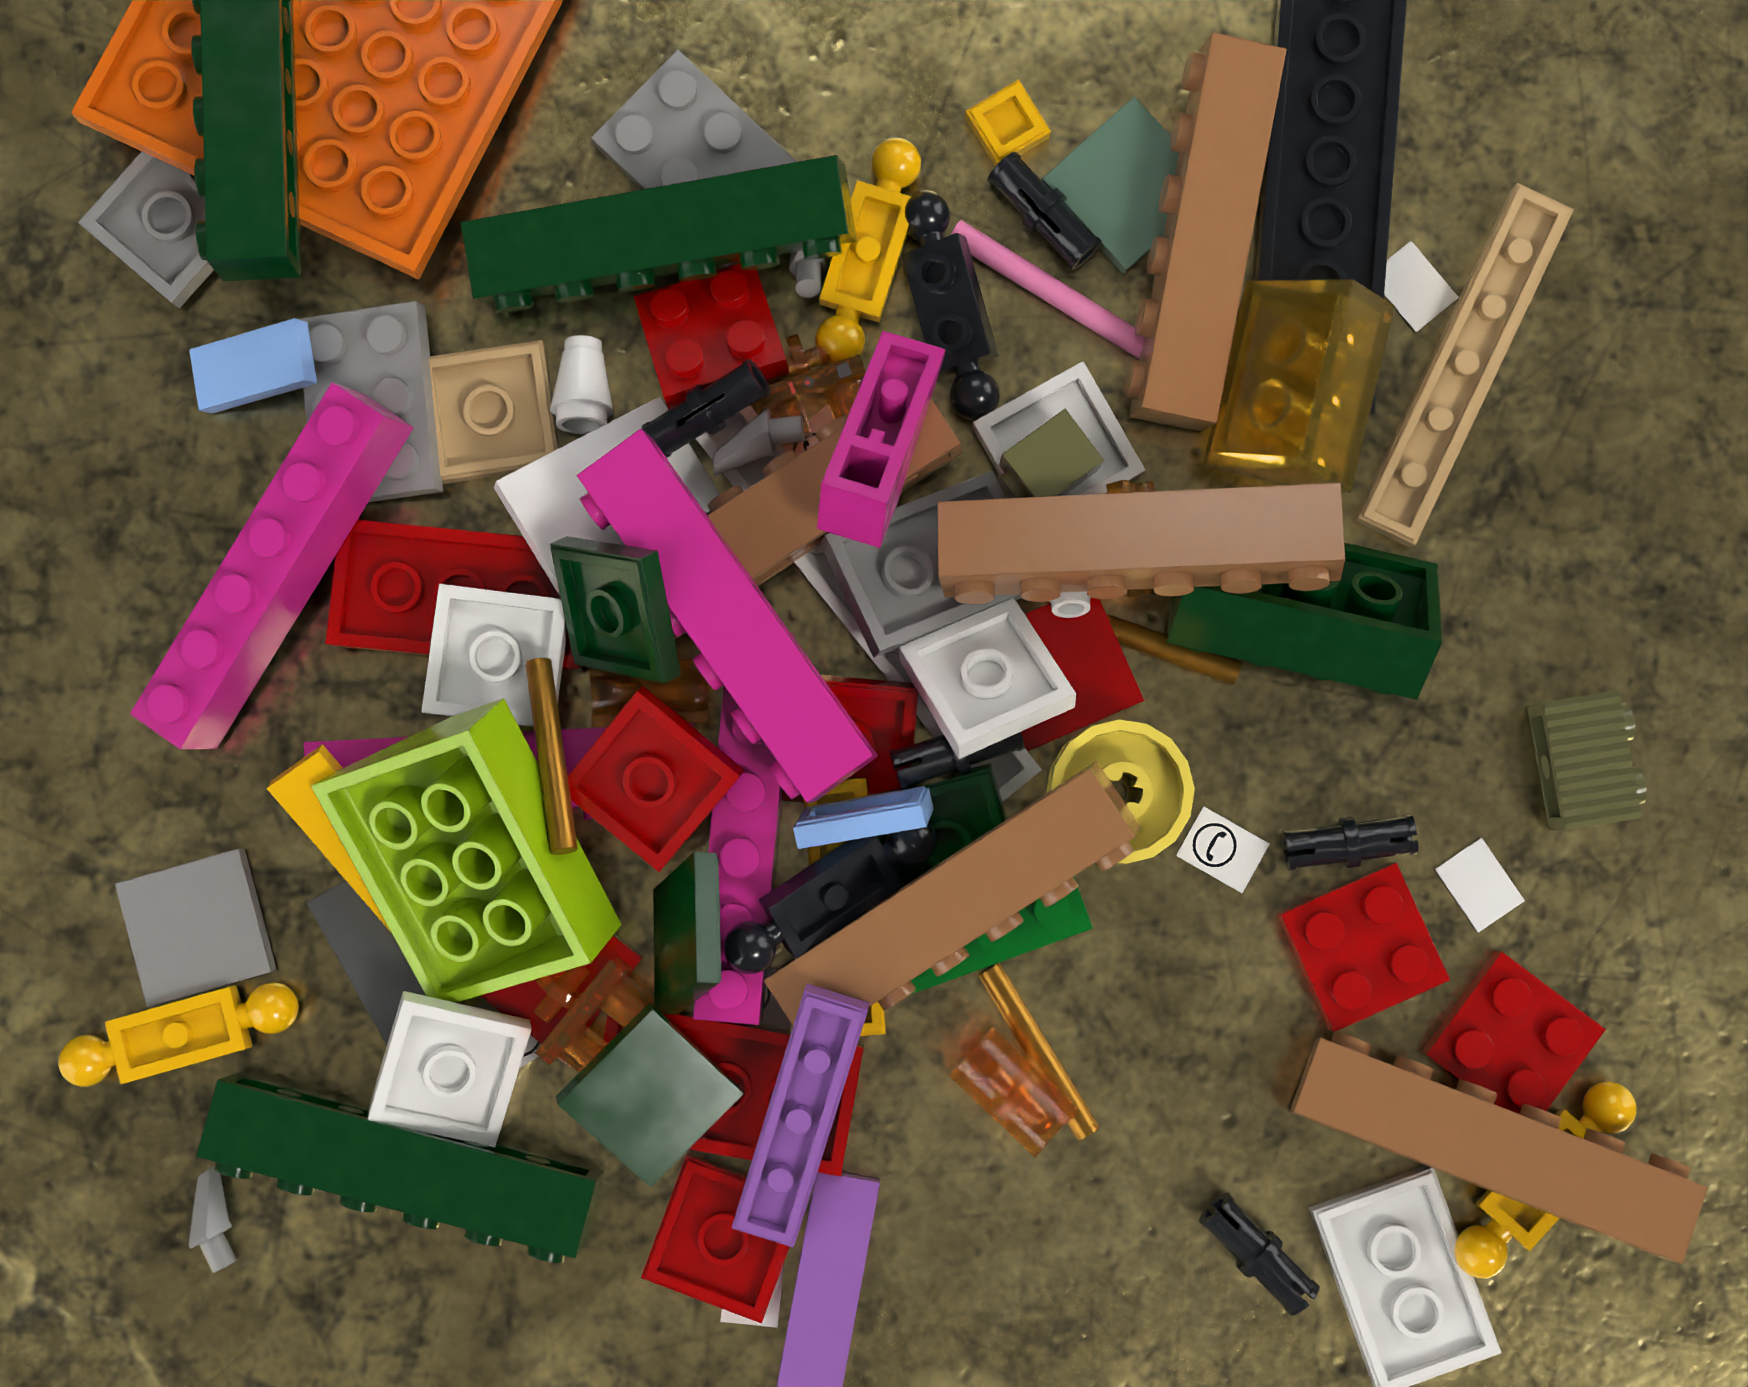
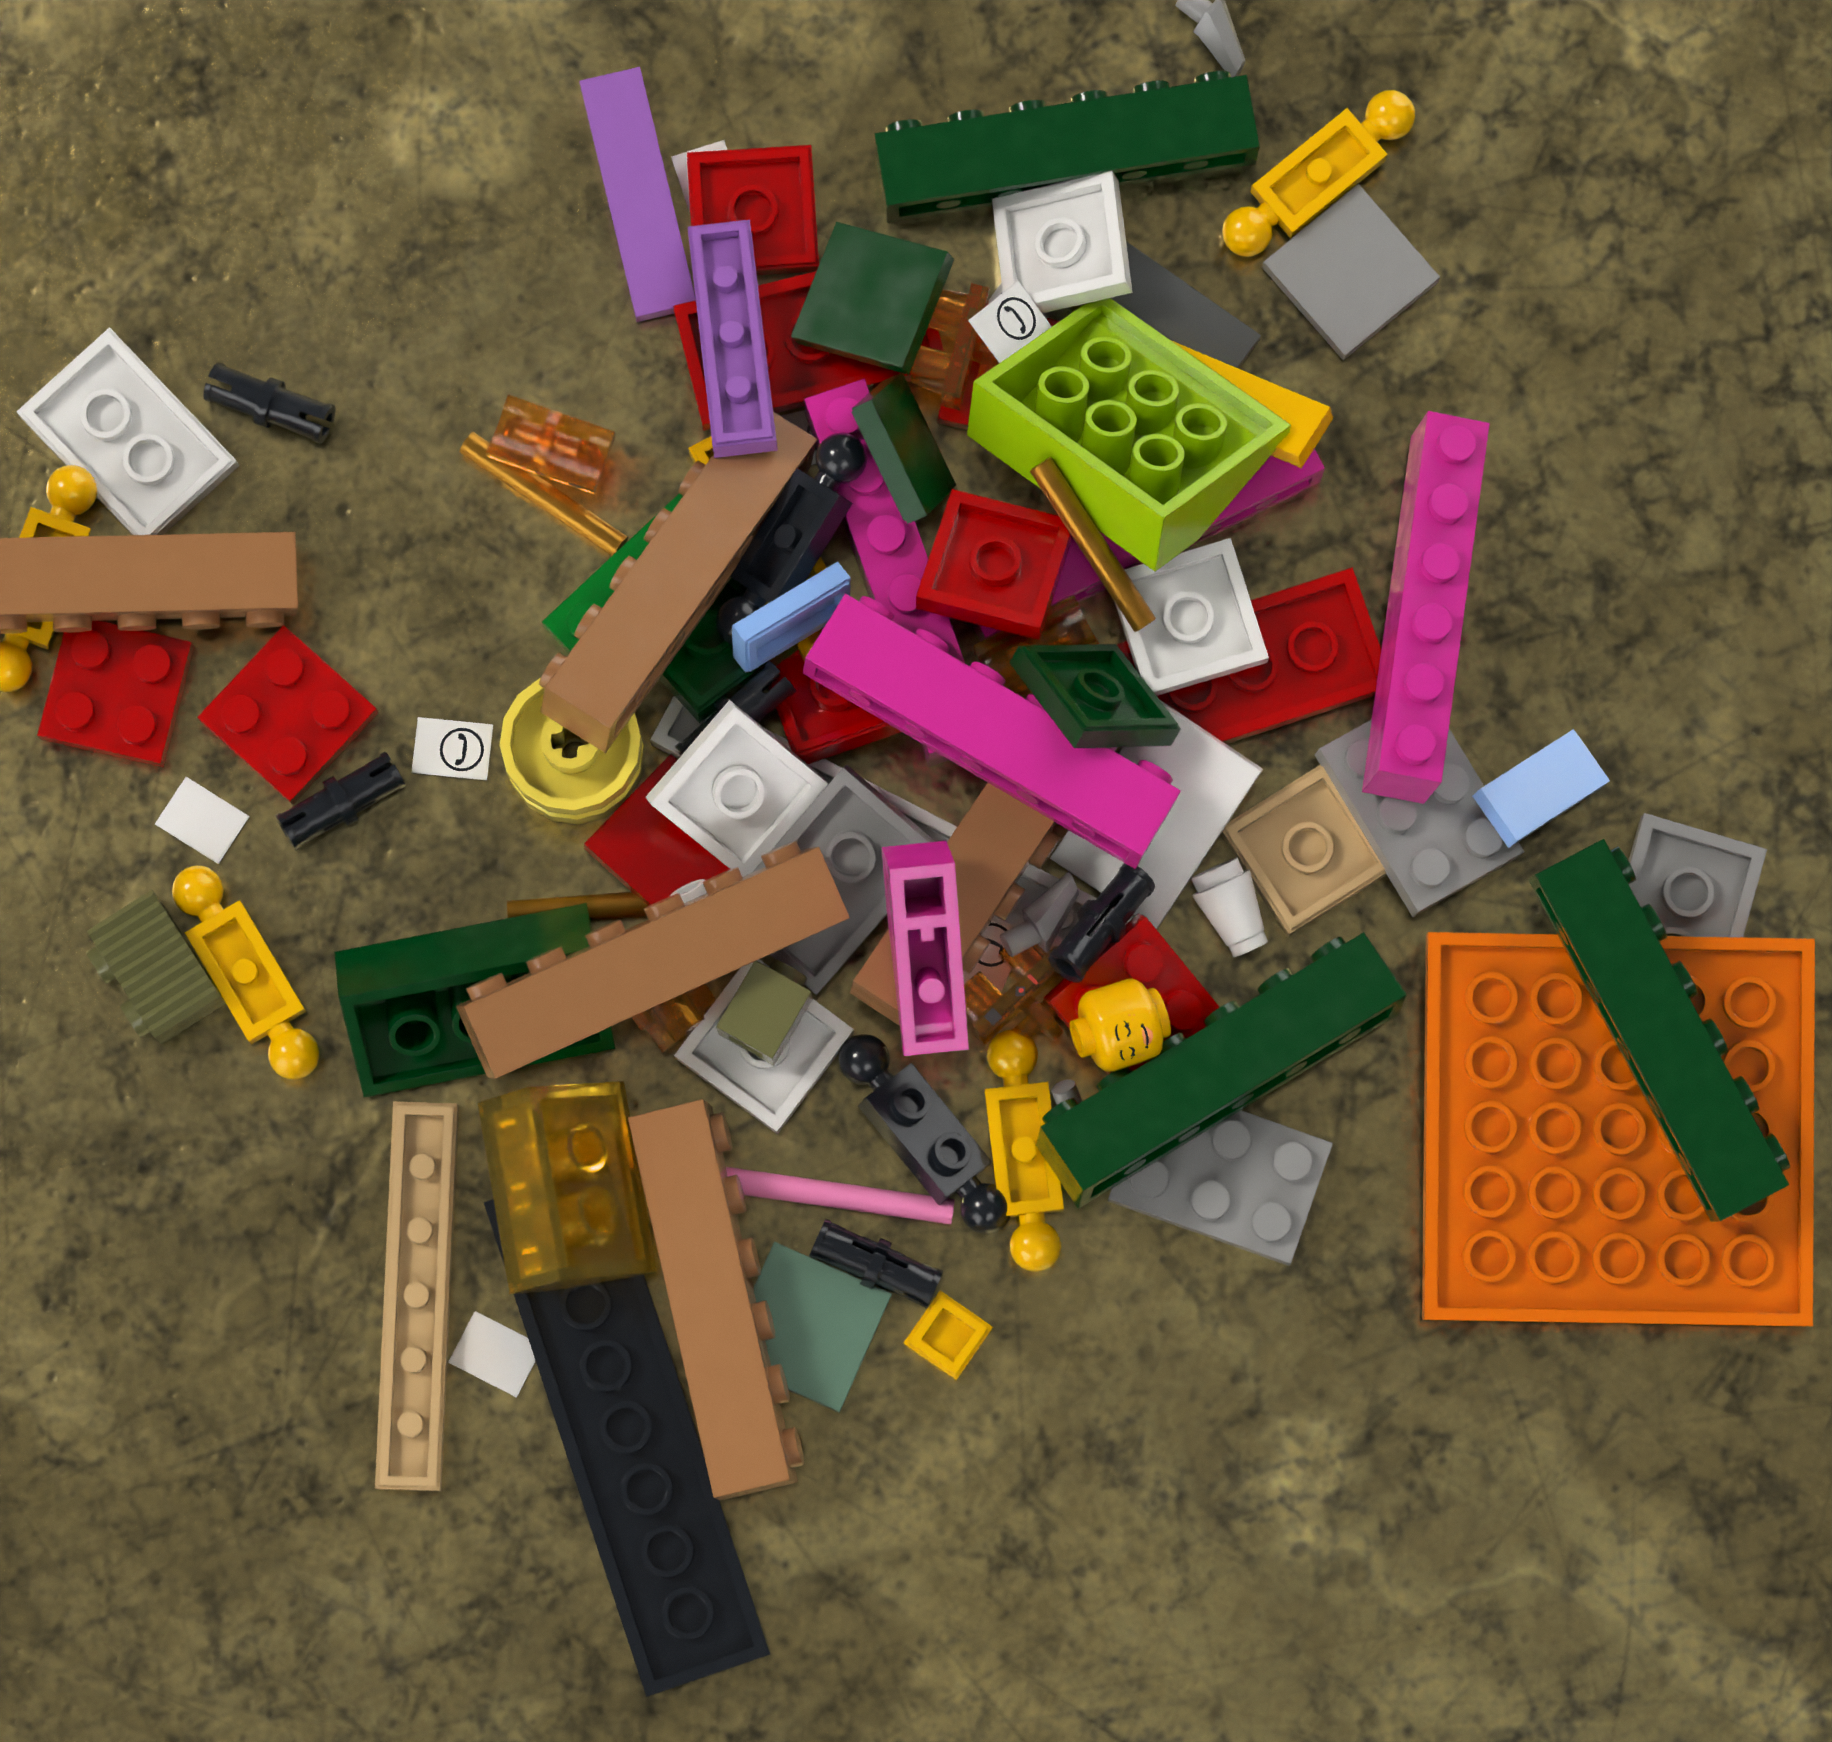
camera: 155 degrees right, 5 degrees down
none -> yellow plate [172,865,320,1080]
none -> white sticker [968,281,1052,363]
none -> yellow head [1070,978,1171,1072]

